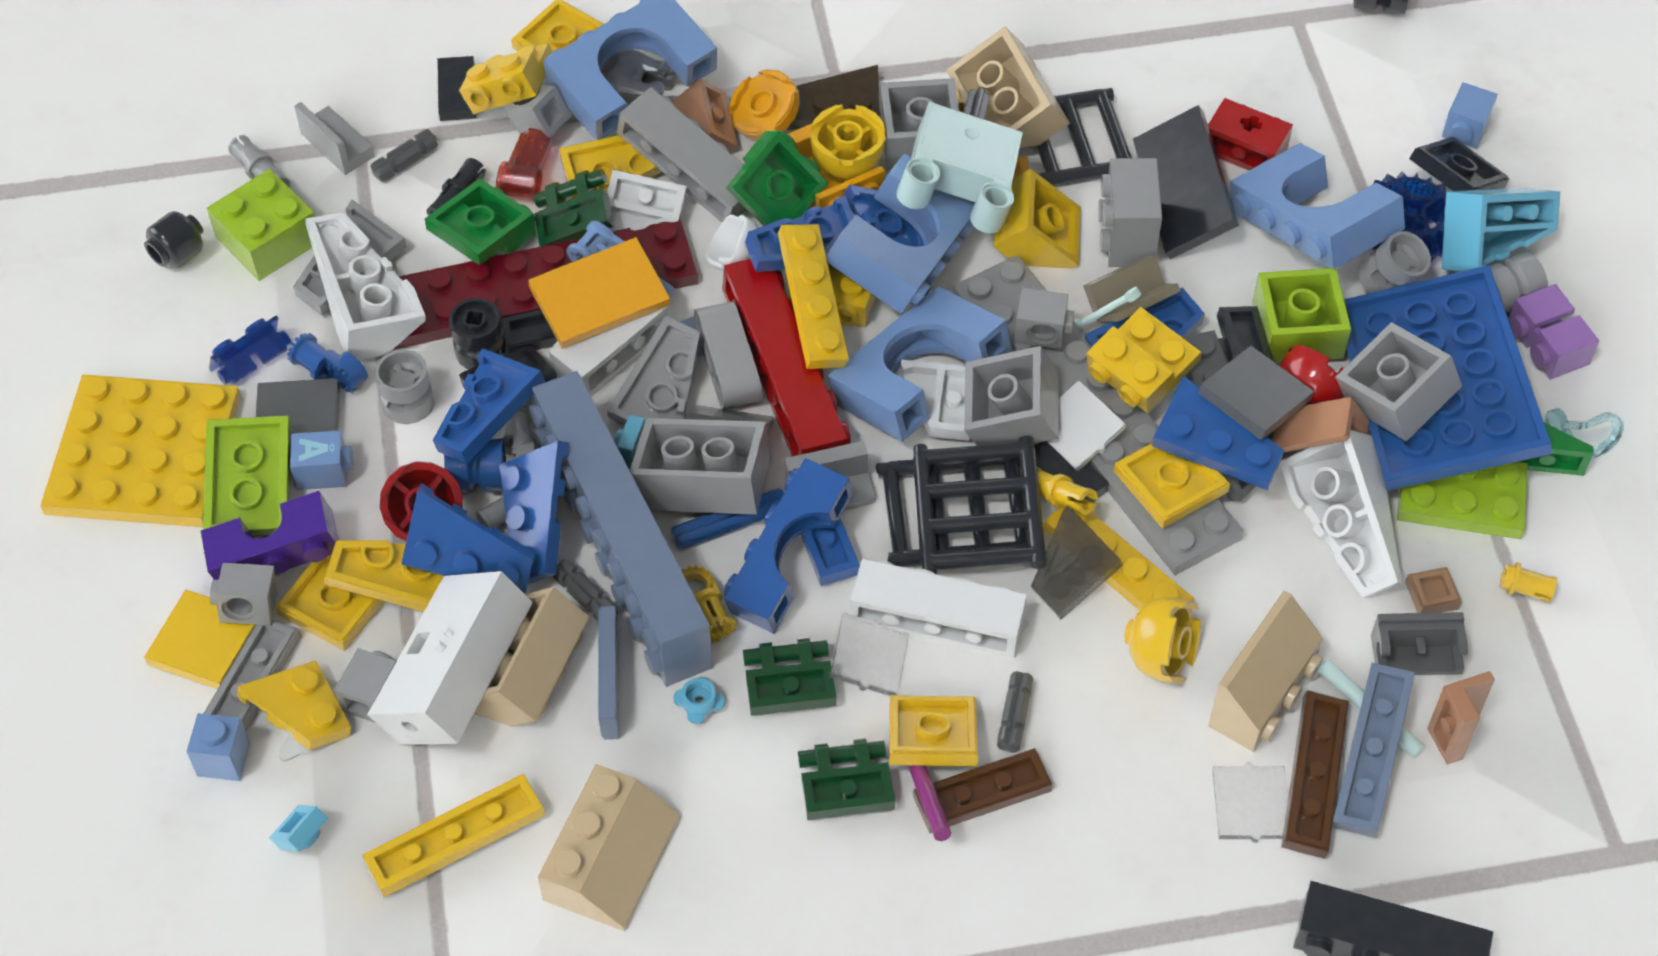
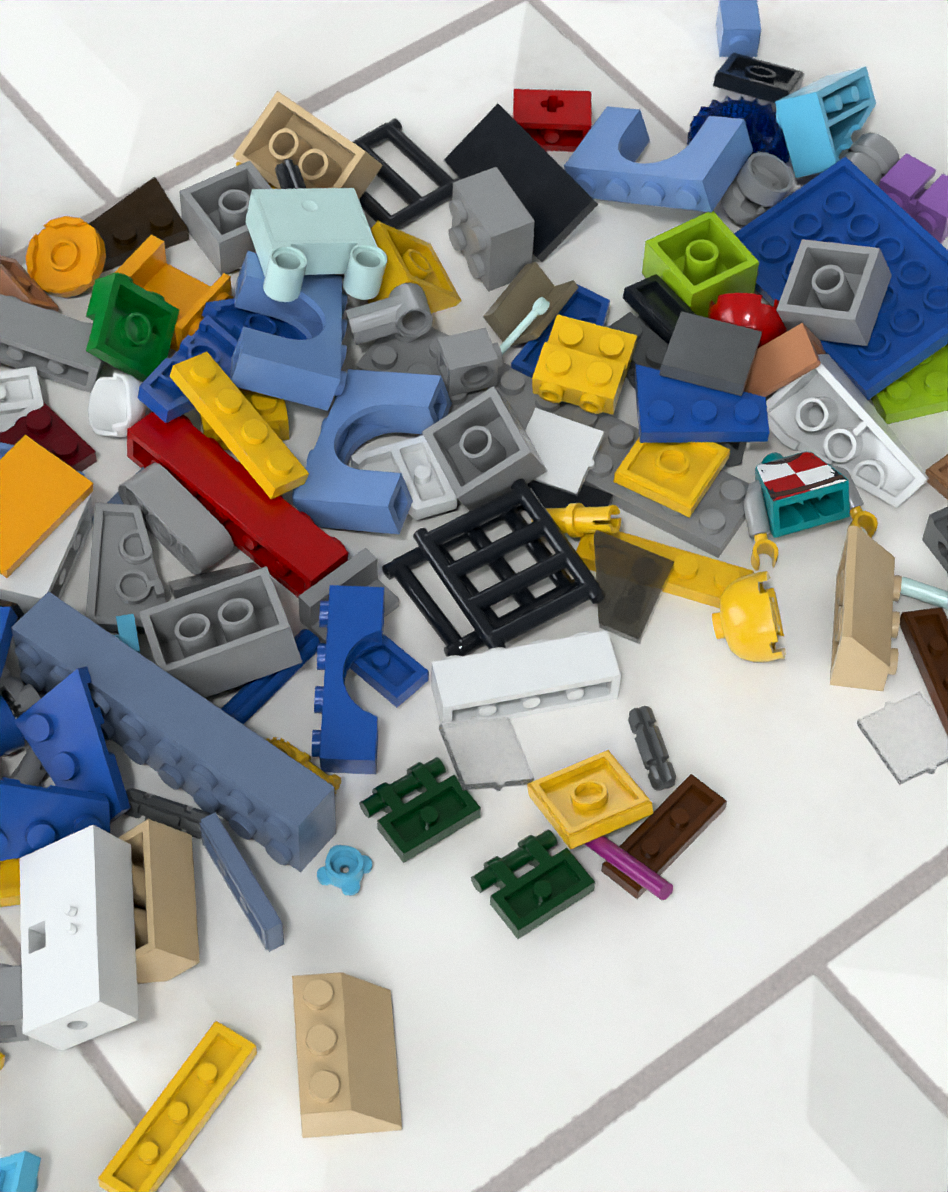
camera: 30 degrees left, 0 degrees up
yellow cylinder [810,105,886,180] -> none
none -> light grey piece [346,283,433,345]
none -> torso [743,451,878,570]

